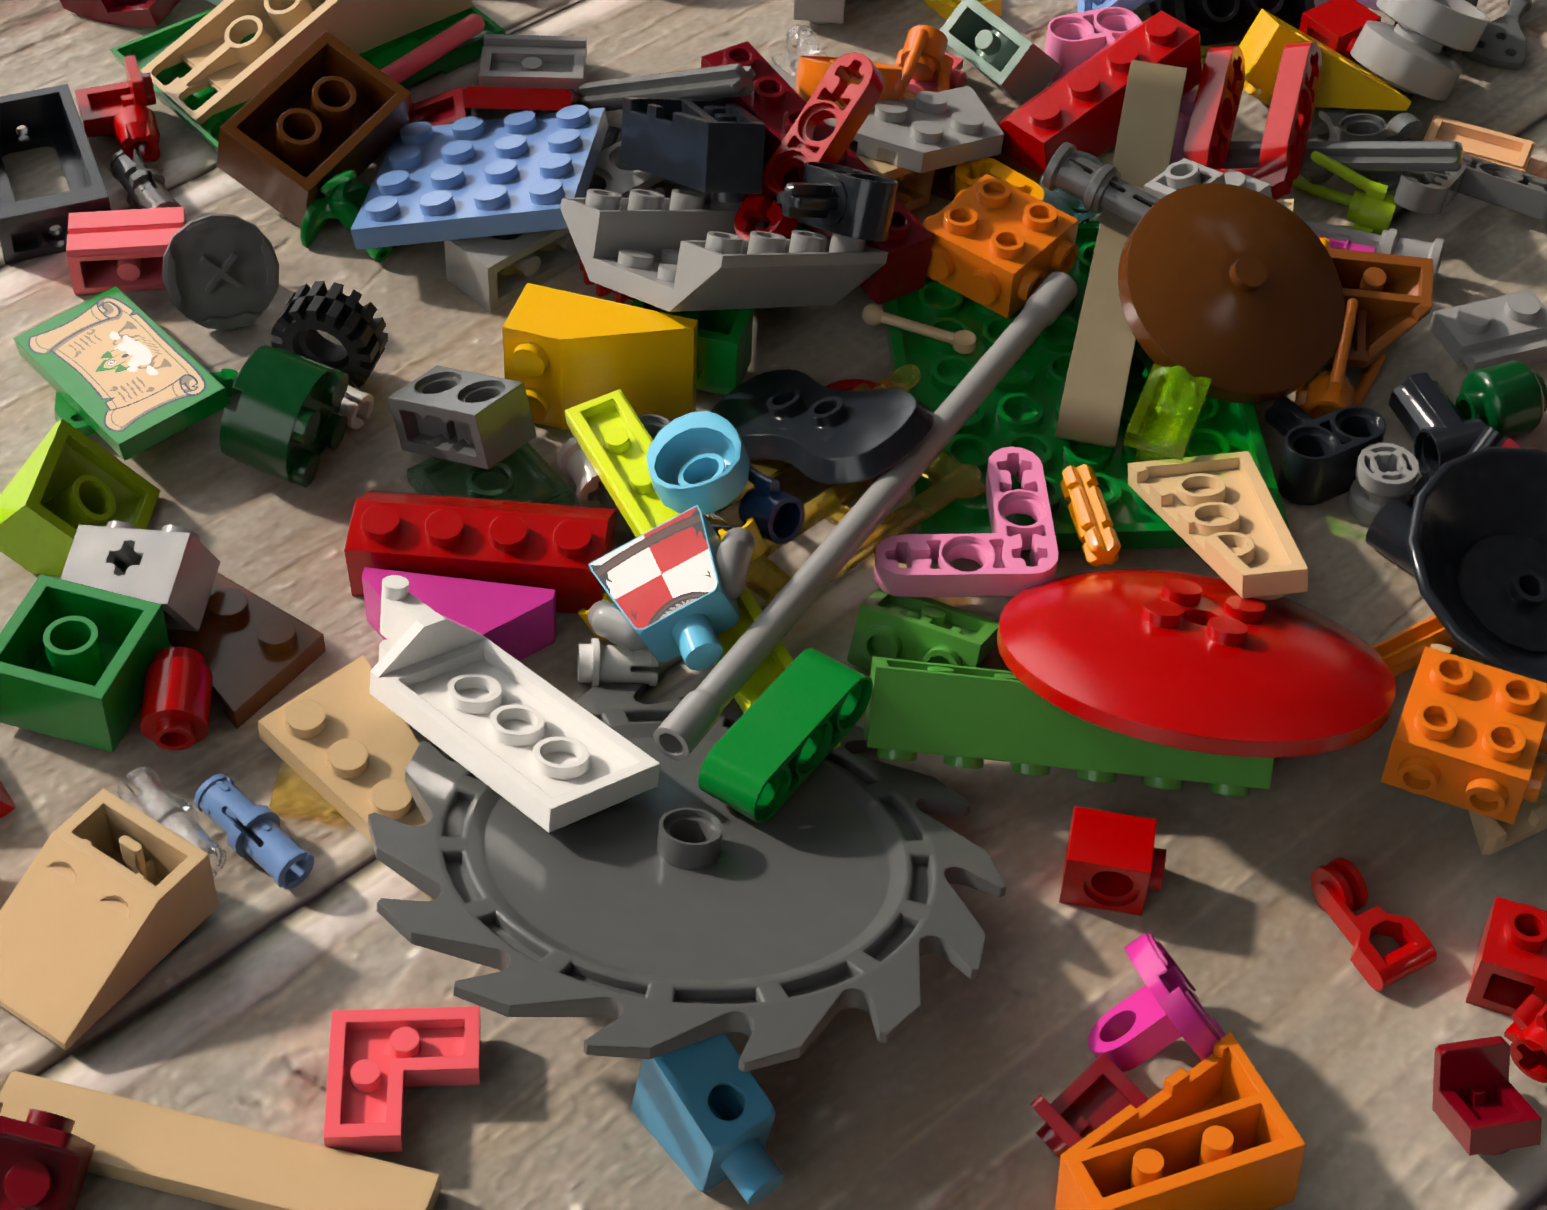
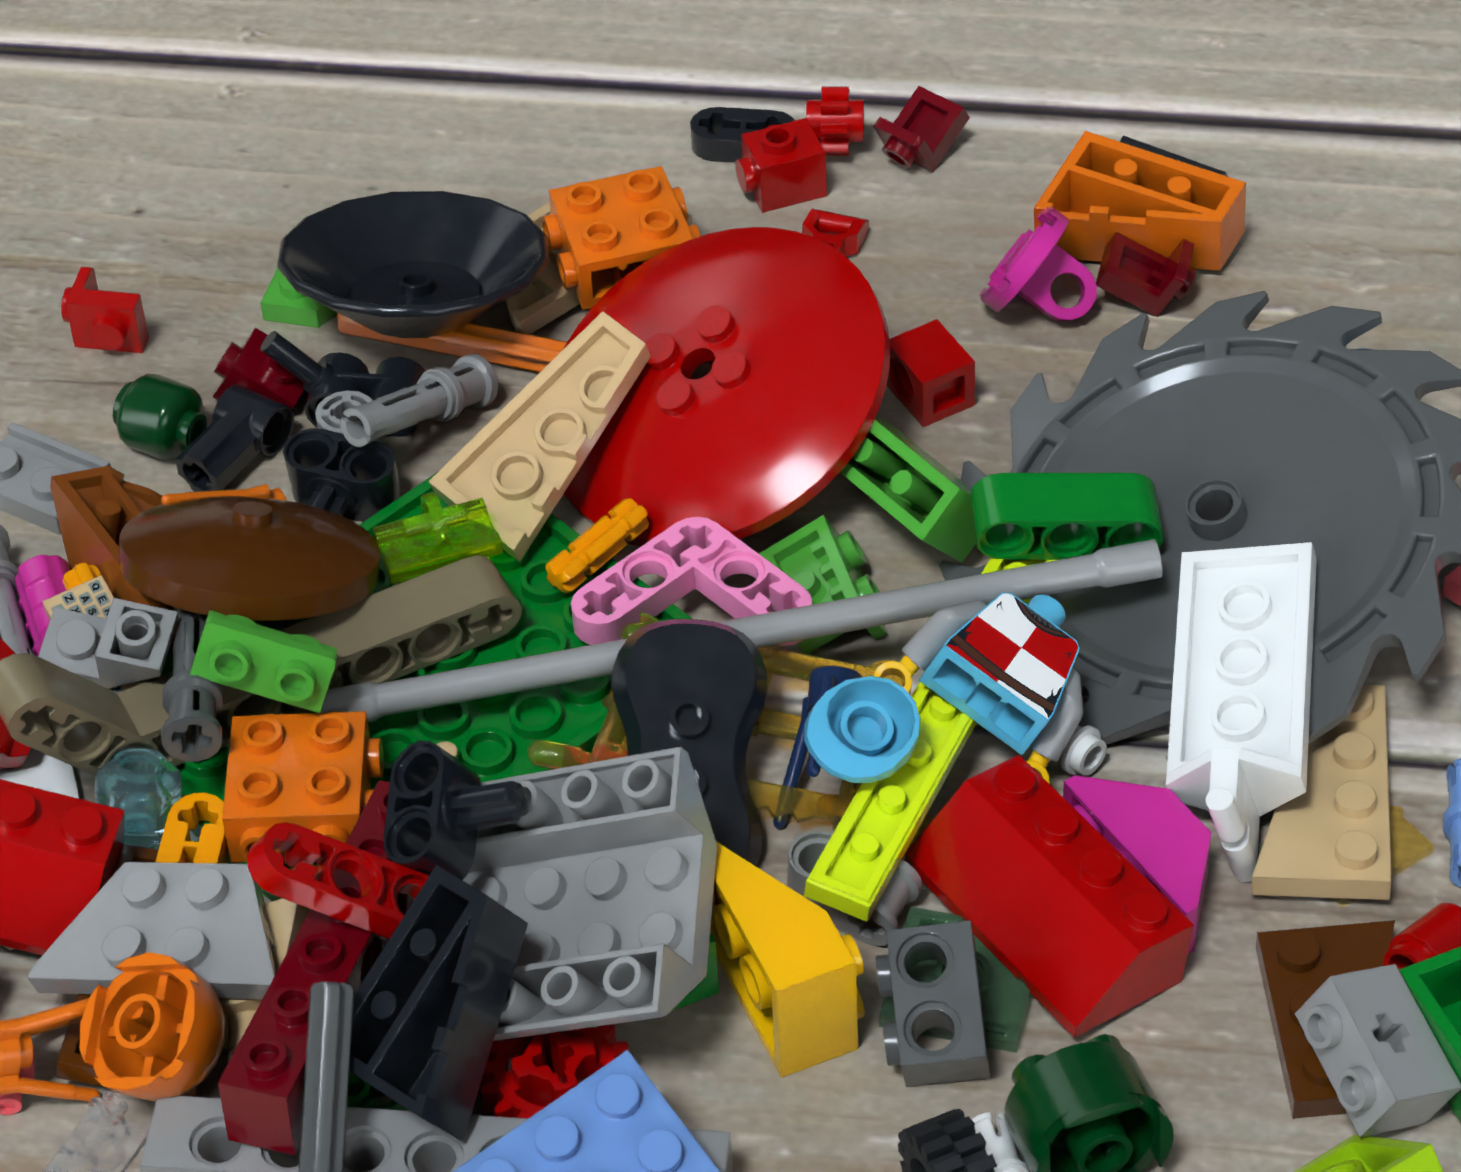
camera: 125 degrees left, 0 degrees up
none -> bright green bracket [190,610,338,713]
none -> light grey pin [340,354,498,447]

